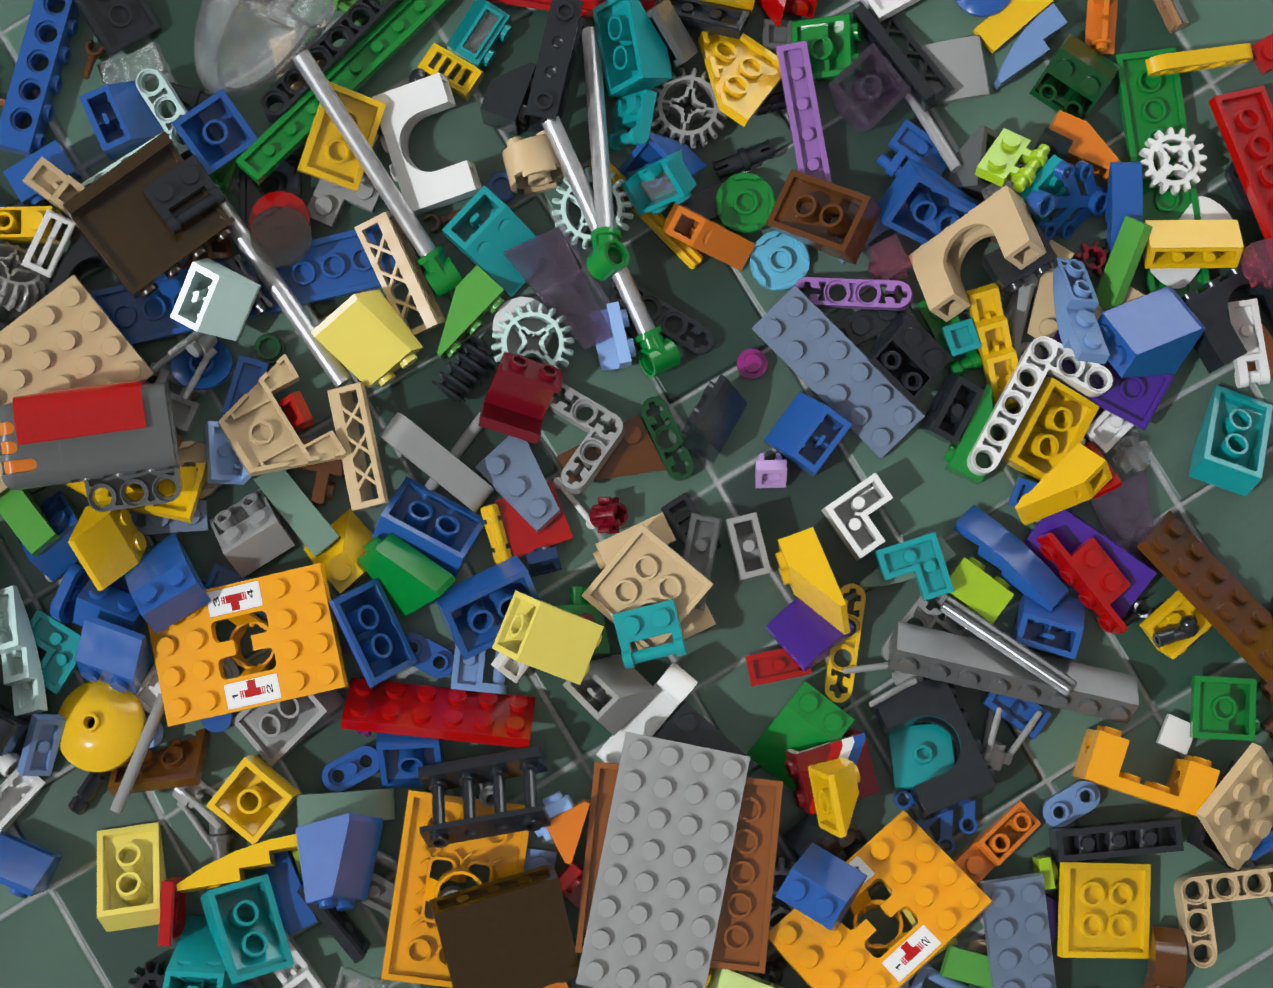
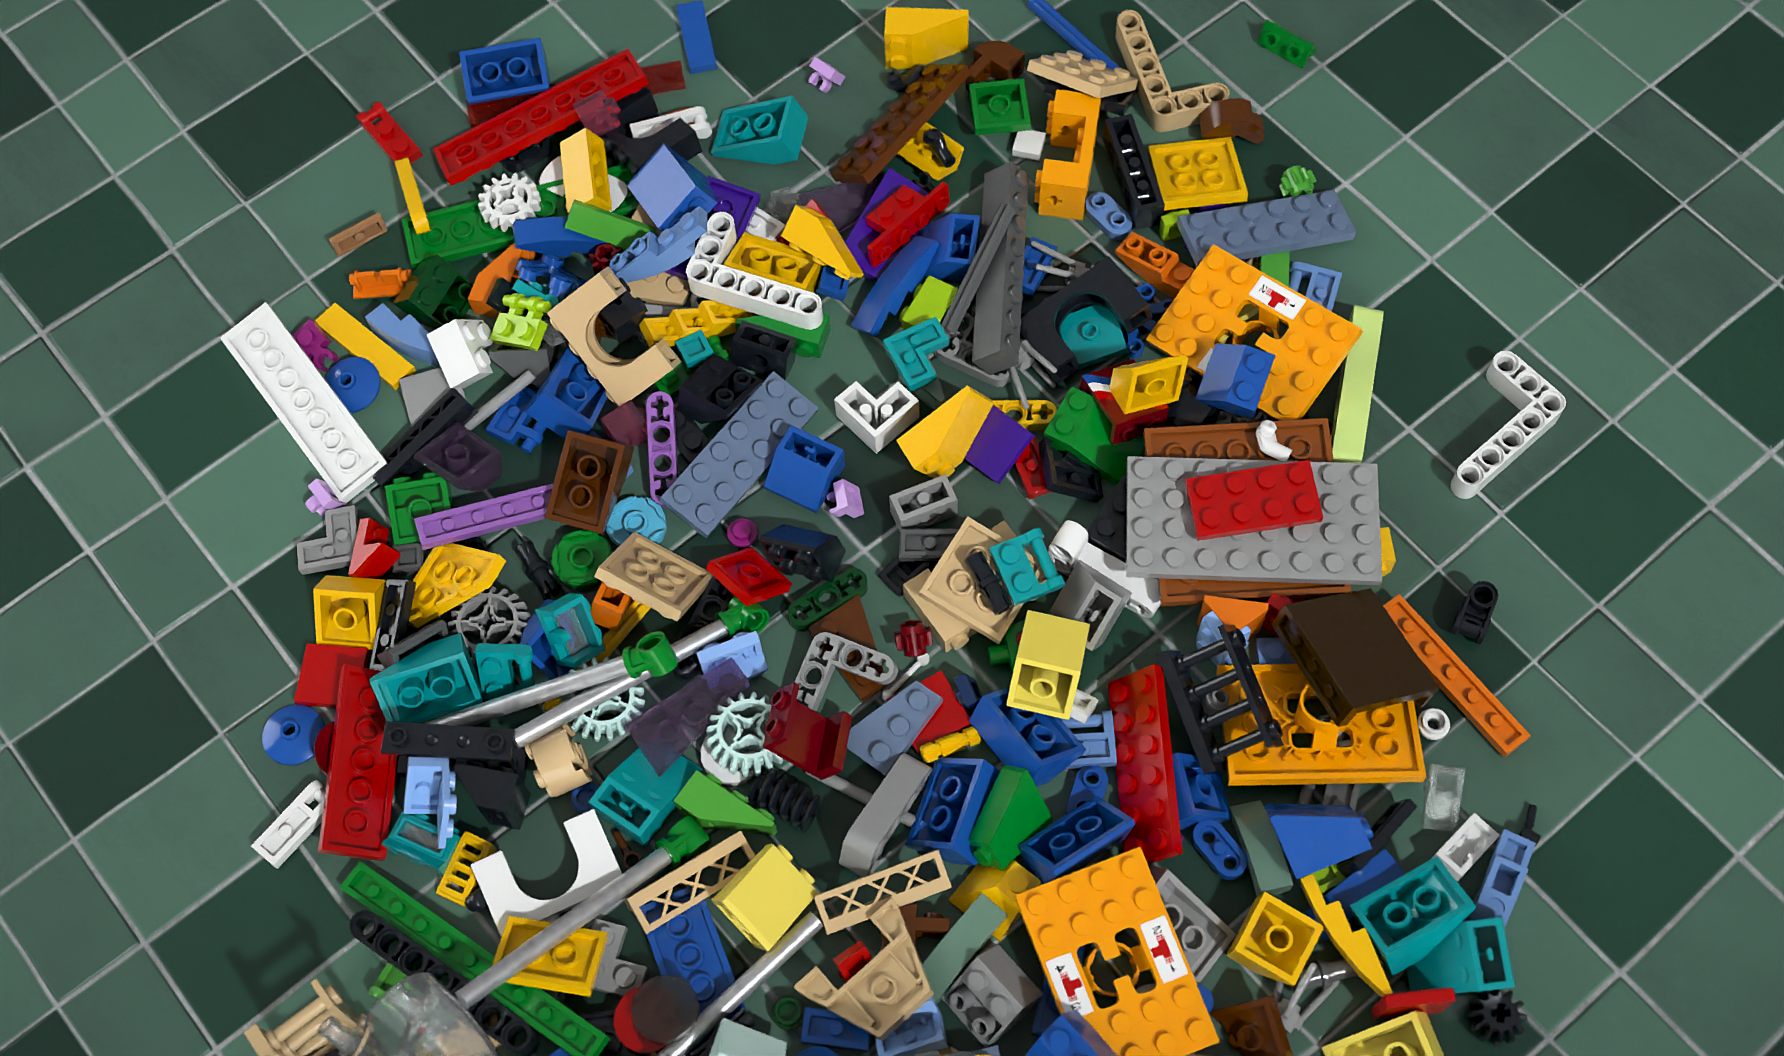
camera: 90 degrees left, 20 degrees down
none -> light blue bracket [404,757,456,849]
none -> white brick [427,319,494,388]
none -> tan plate [594,531,713,621]
none -> red tile [706,547,792,607]
none -> black pin [964,551,1013,616]
none -> black wing [1038,437,1104,503]
none -> red plate [1185,460,1324,541]
none -> white arm [1256,420,1292,461]

